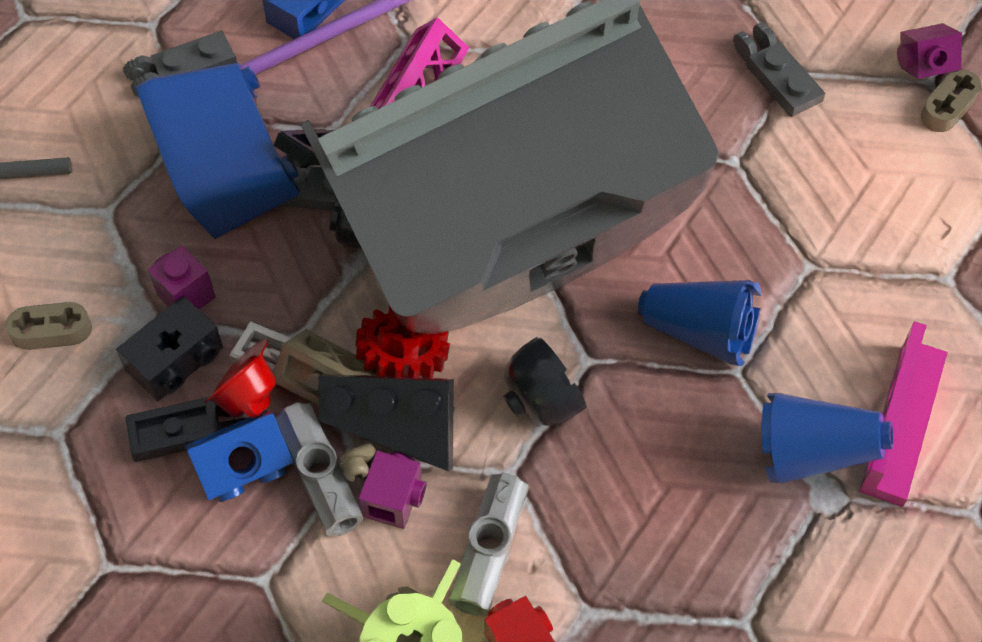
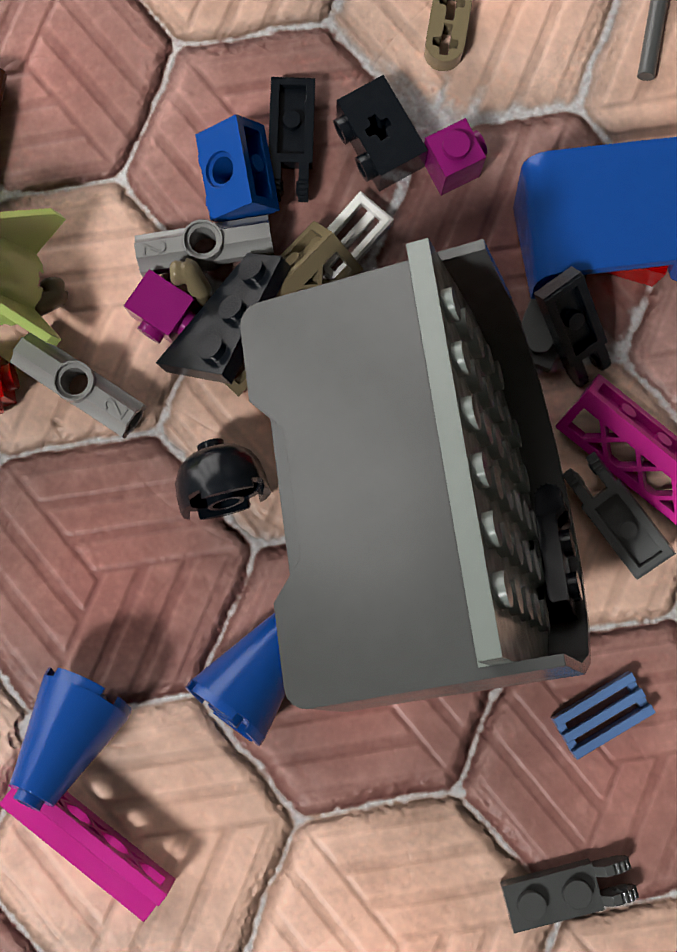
camera: 105 degrees right, 25 degrees up
red piece [204,339,276,418] -> none

